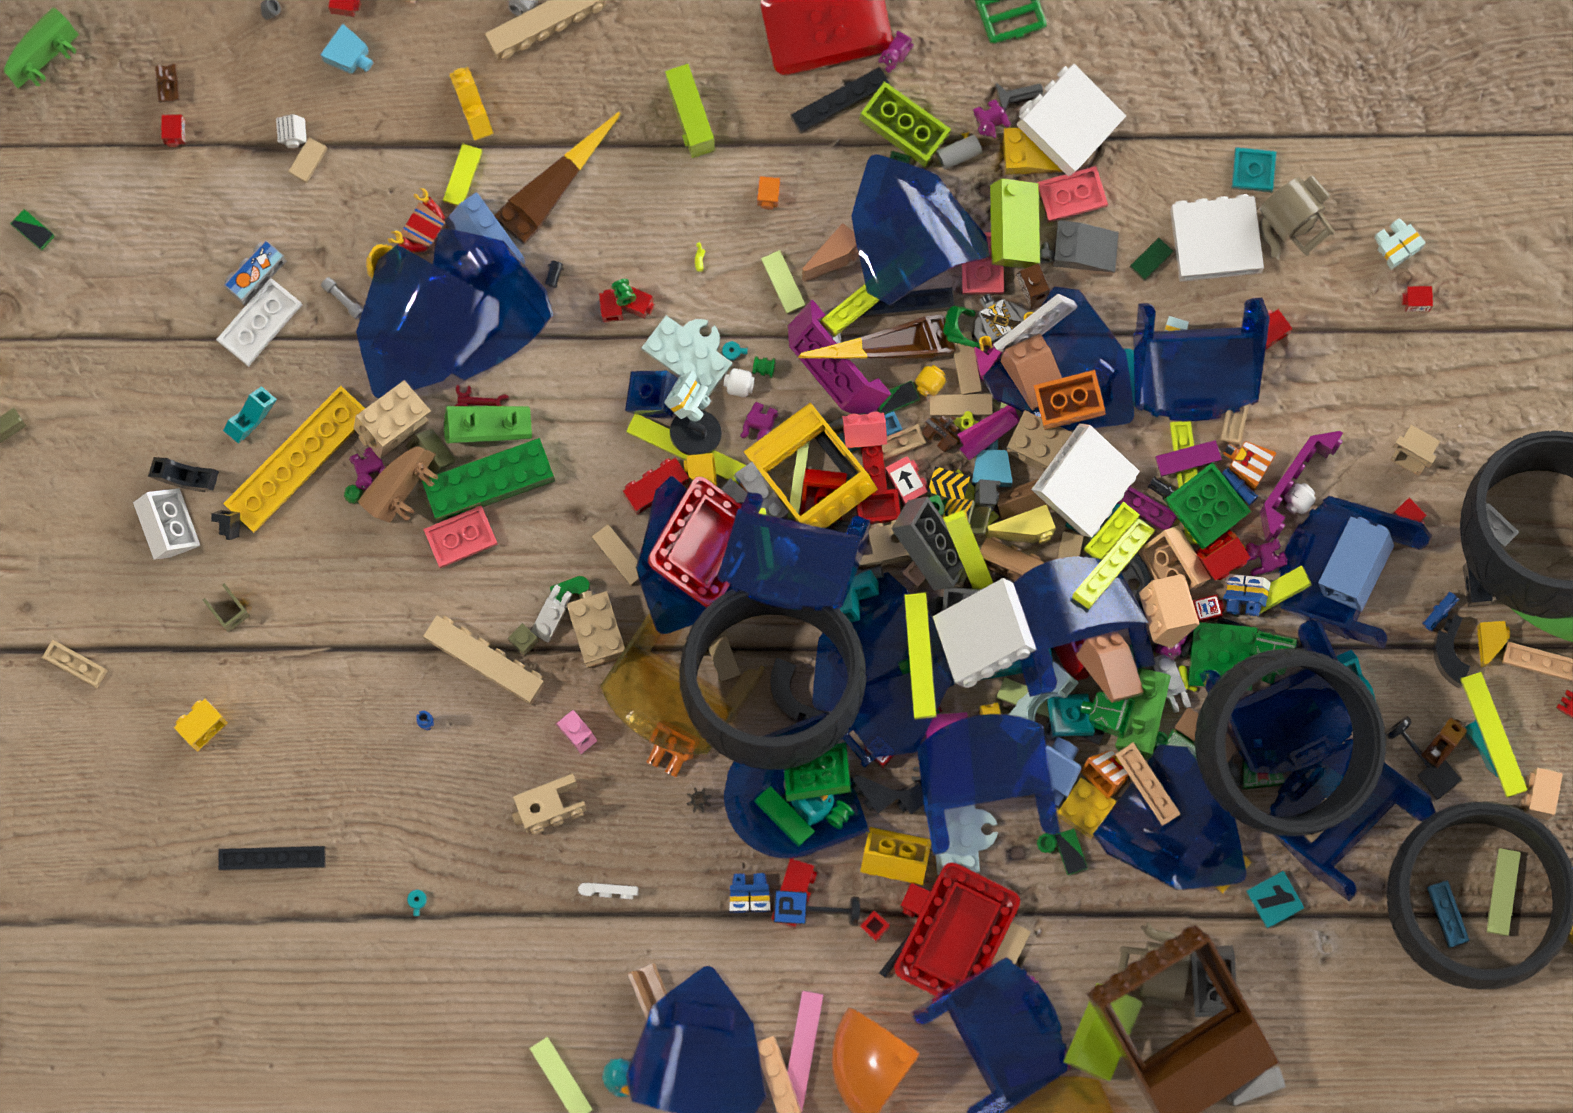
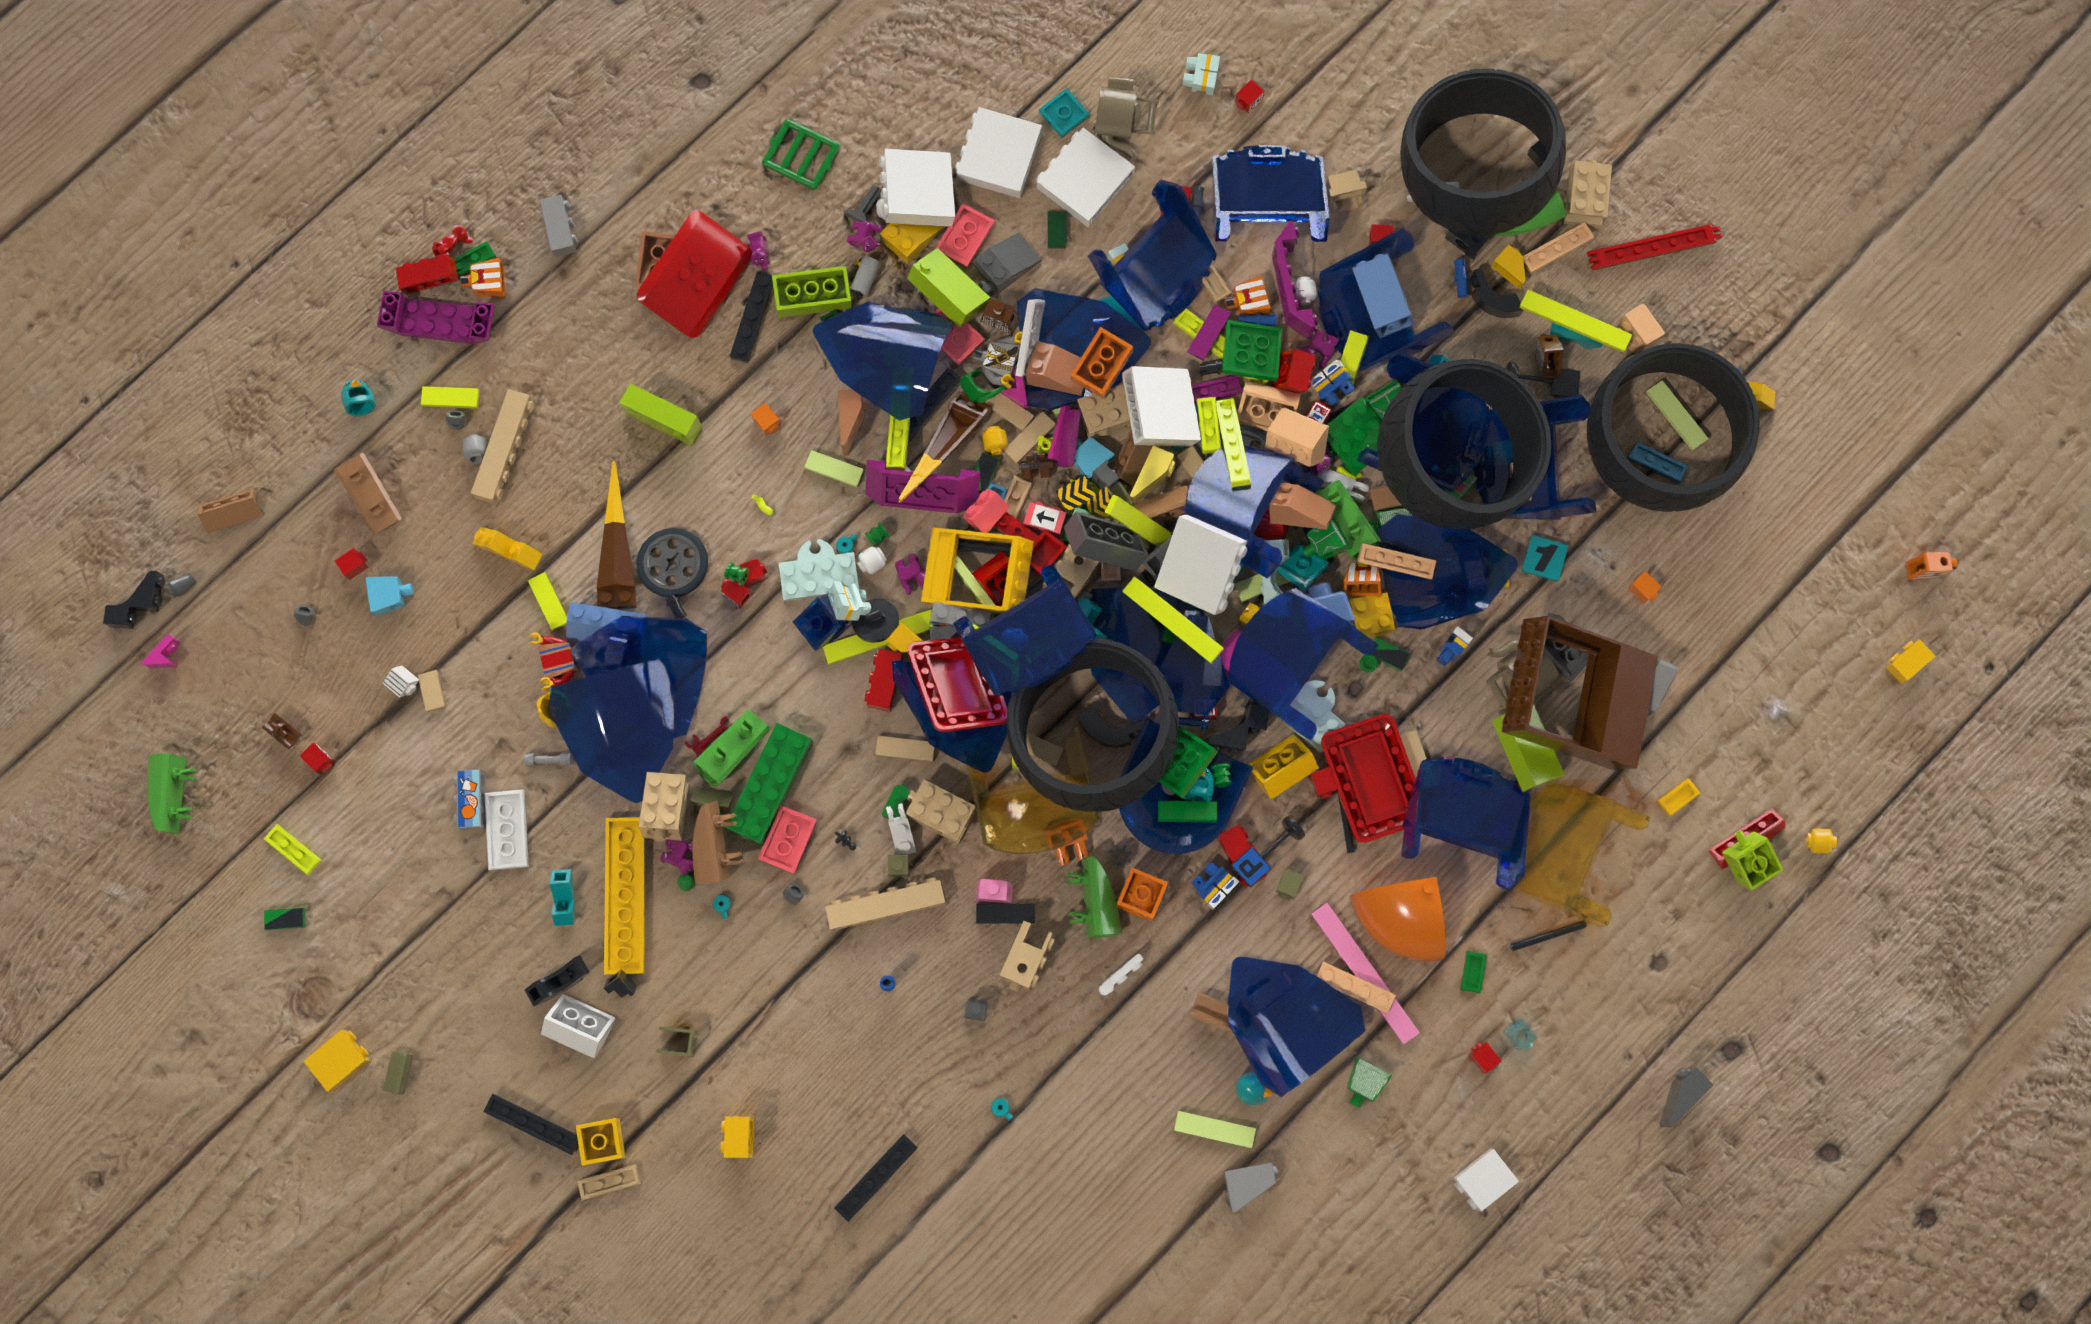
camera: 45 degrees left, 0 degrees up
red brick [860,911,891,943] -> none
none -> neon yellow tile [264,824,322,875]
none -> black plate [483,1094,578,1155]
none -> yellow brick [576,1118,626,1166]
none -> wedge [636,528,708,598]
none -> teal piece [713,895,731,919]
none -> dark grey tile [783,883,804,905]
none -> black hair [834,830,856,851]
none -> white brick [955,107,1042,198]
none -> dark grey brick [964,999,988,1022]
none -> black tile [976,904,1035,924]
none -> bright green piece [1066,856,1122,938]
none -> orange brick [1116,868,1168,922]
none -> dark grey pin [1189,186,1204,225]
none -> clear blue windscreen [1212,145,1330,242]
none -> olive brick [1275,868,1304,901]
none -> blue hips [1436,626,1473,667]
none -> orange brick [1628,571,1661,604]

